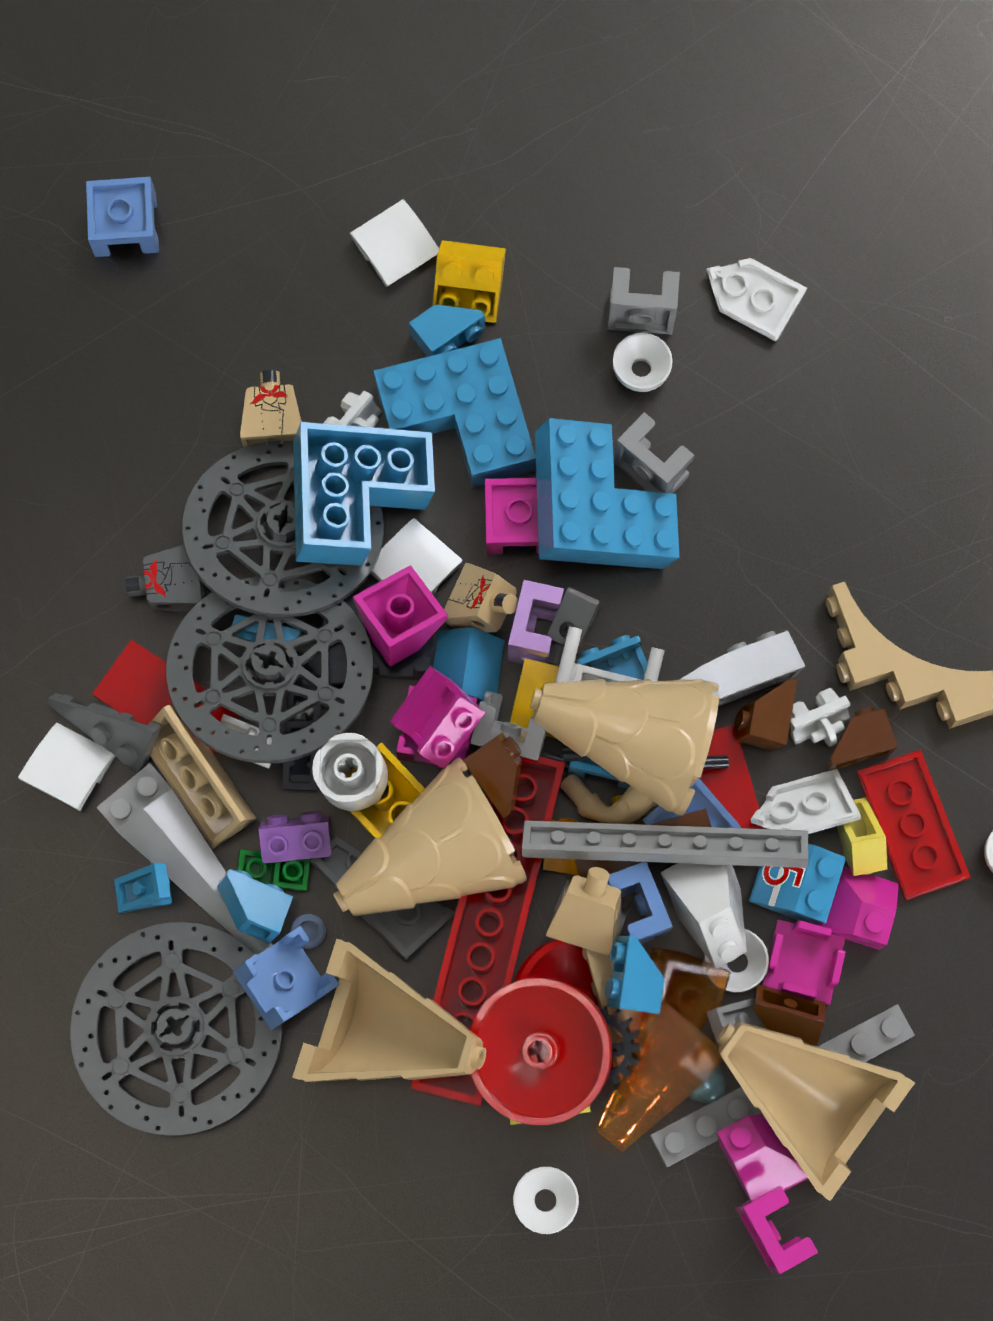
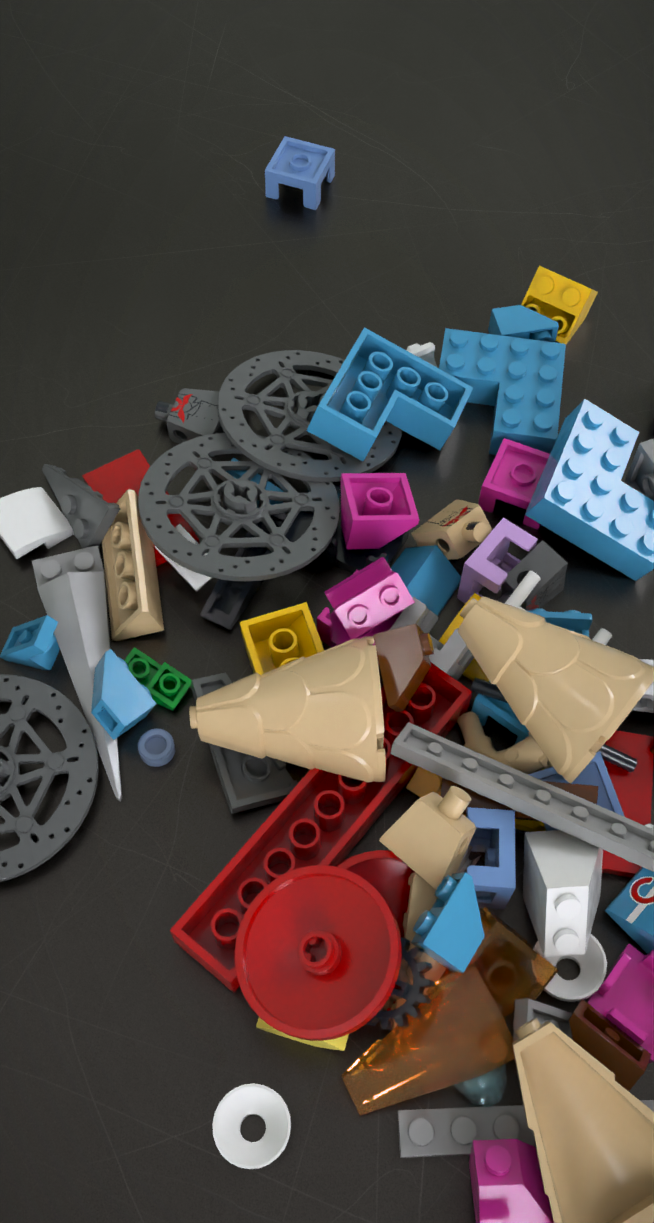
camera: 25 degrees right, 15 degrees down
medium blue panel [233,926,339,1031] -> none
tan torso [240,370,302,447] -> none
medium lavender bracket [258,811,332,863] -> none
tan cone [292,939,486,1082] -> none
white brick [312,733,388,811] -> none
white slope [349,199,439,287] -> none
white slope [367,518,463,595] -> none

